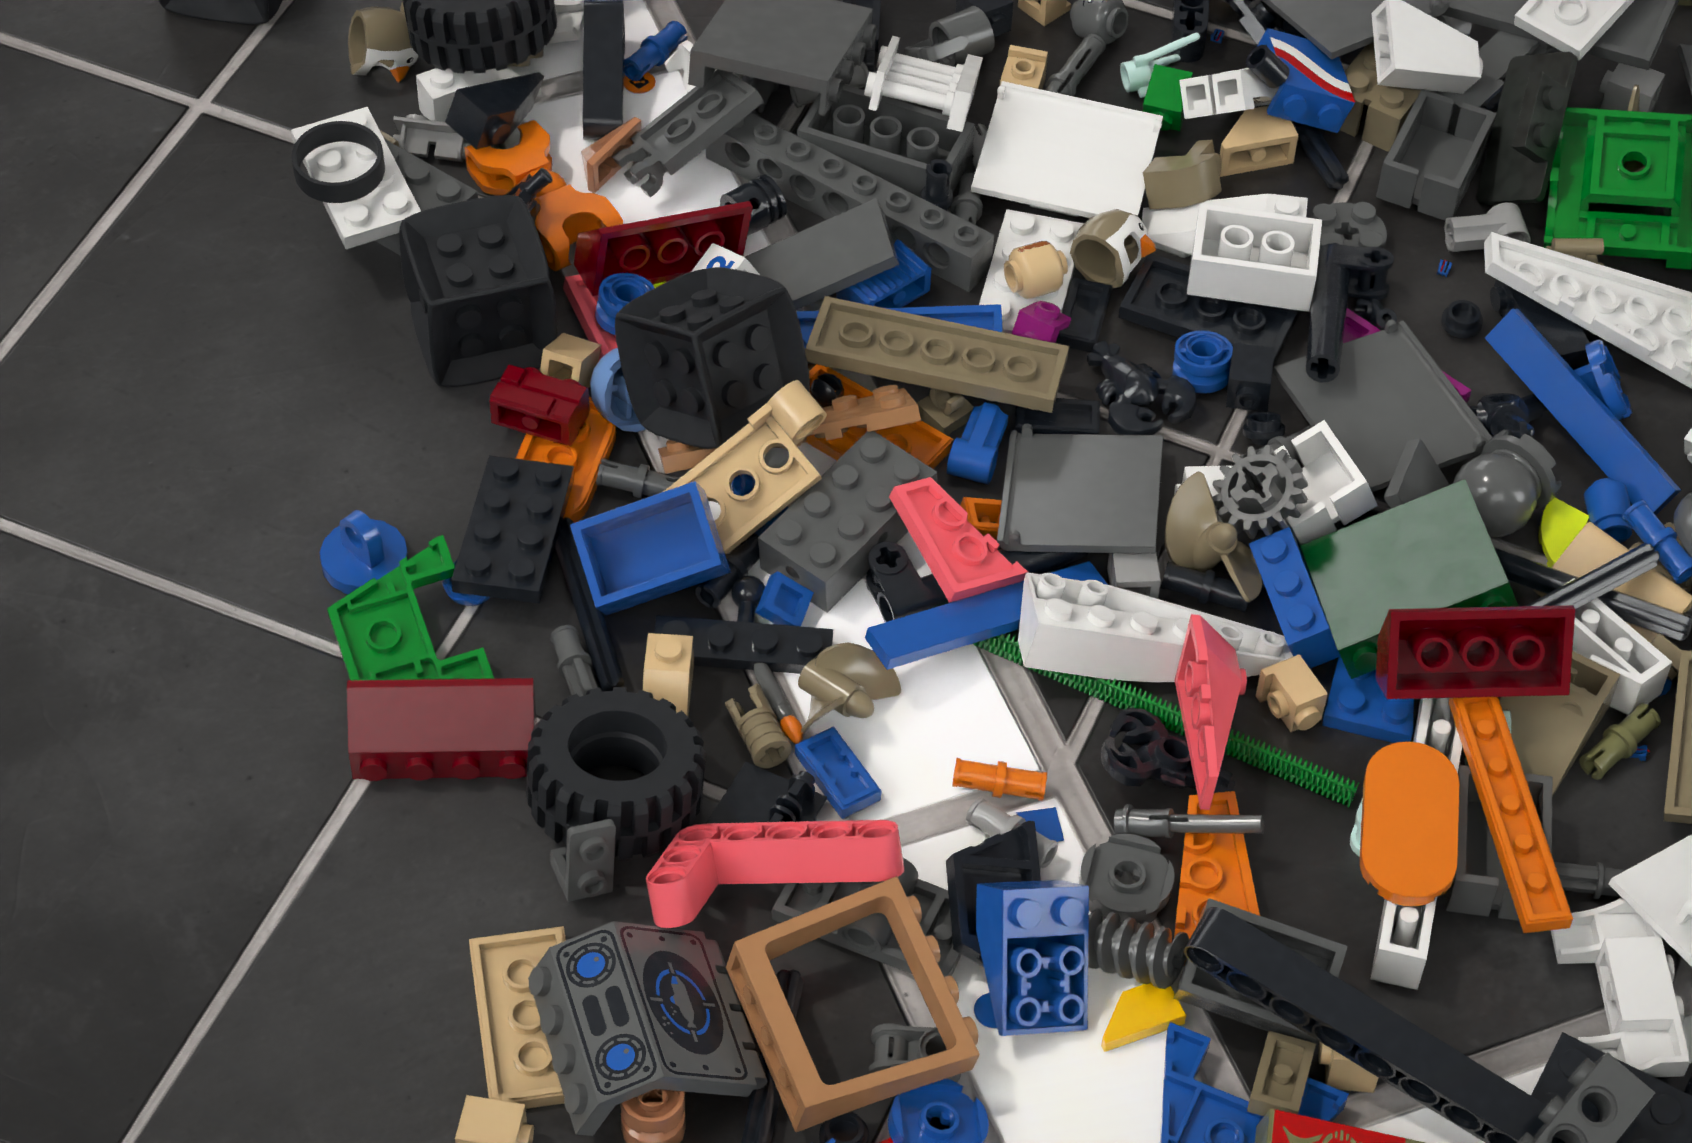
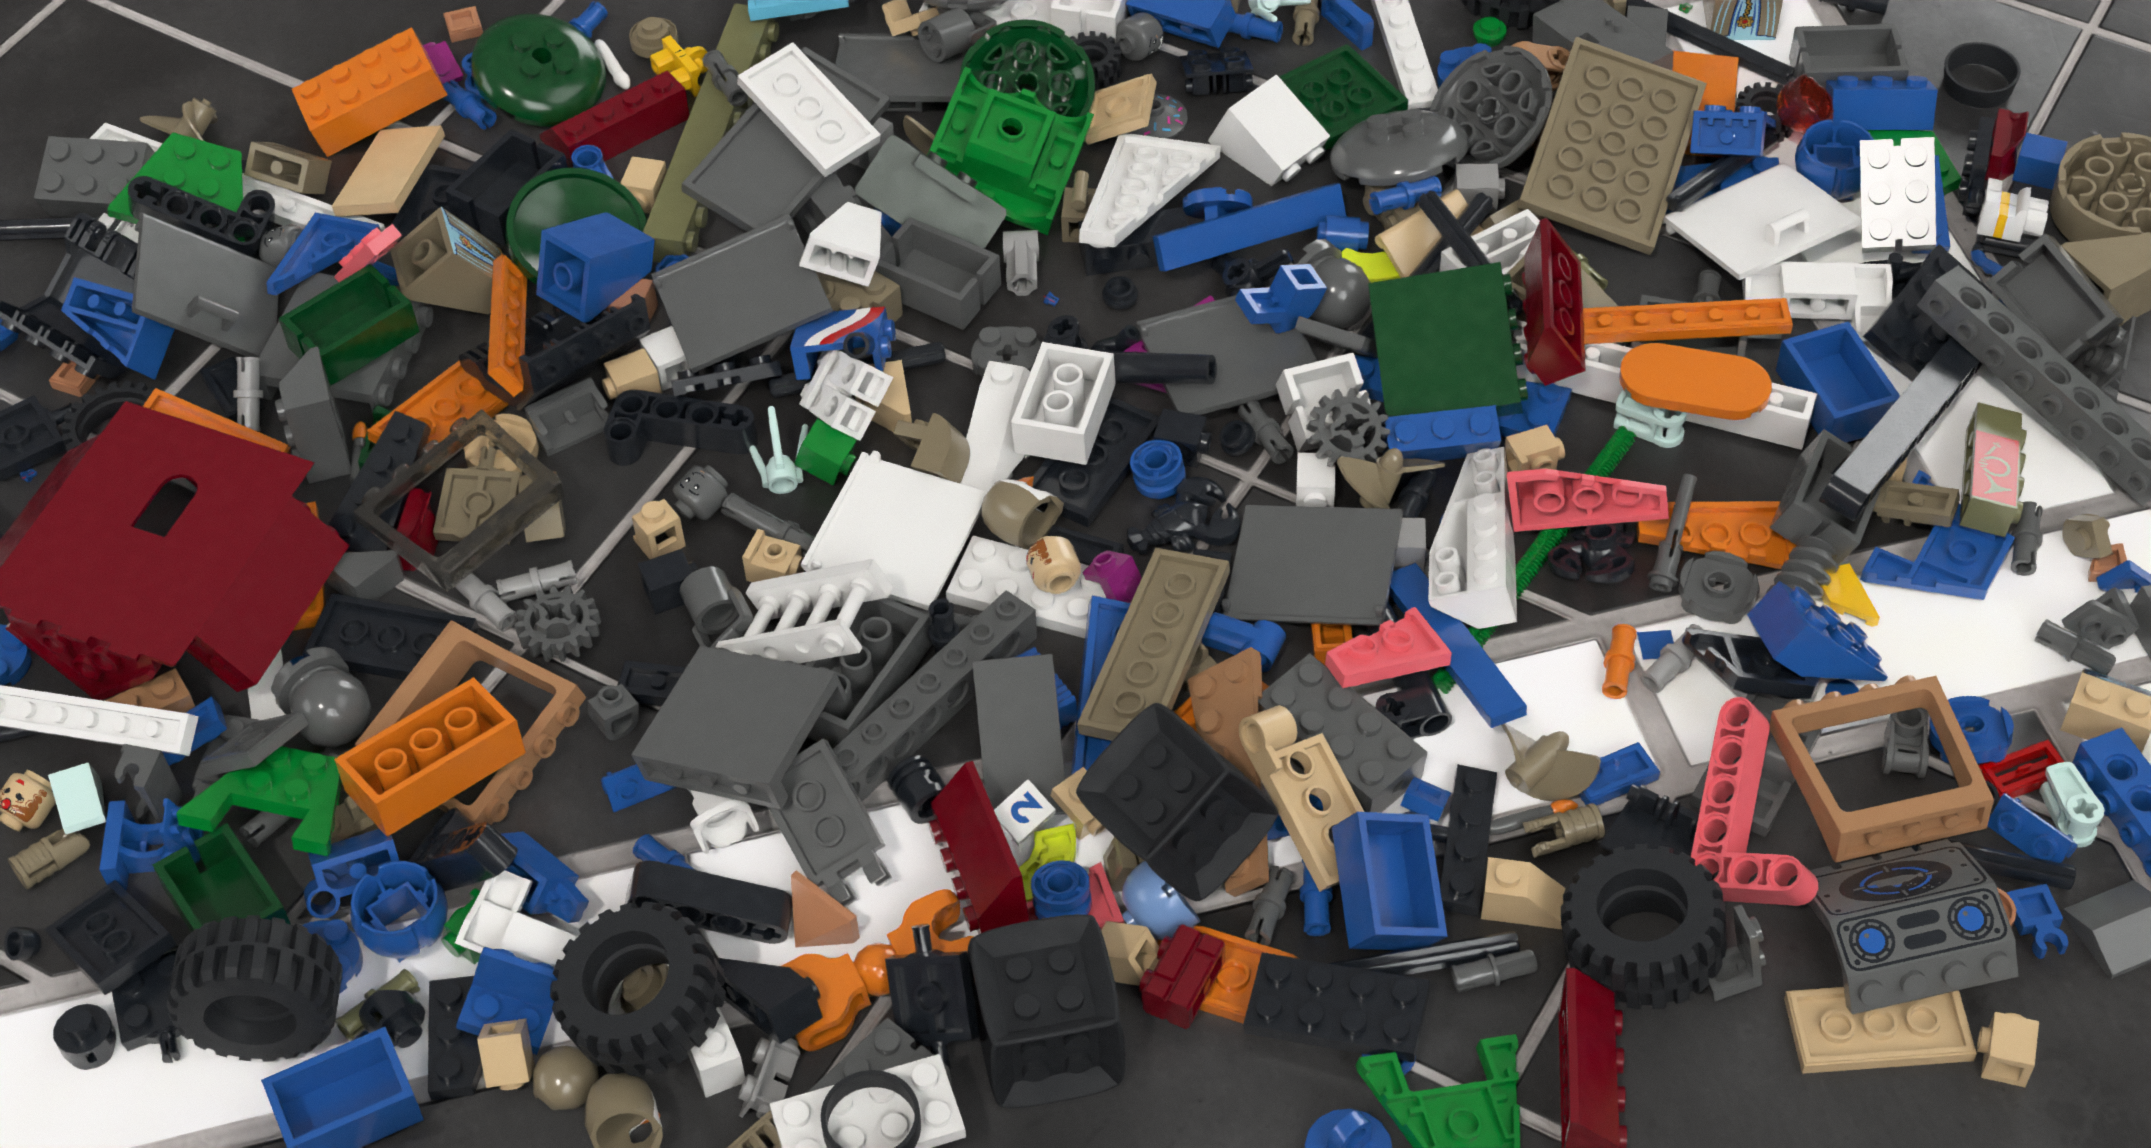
camera: 80 degrees left, 0 degrees up
none -> blue brick [1235,264,1327,333]
none -> blue piece [1776,321,1900,443]

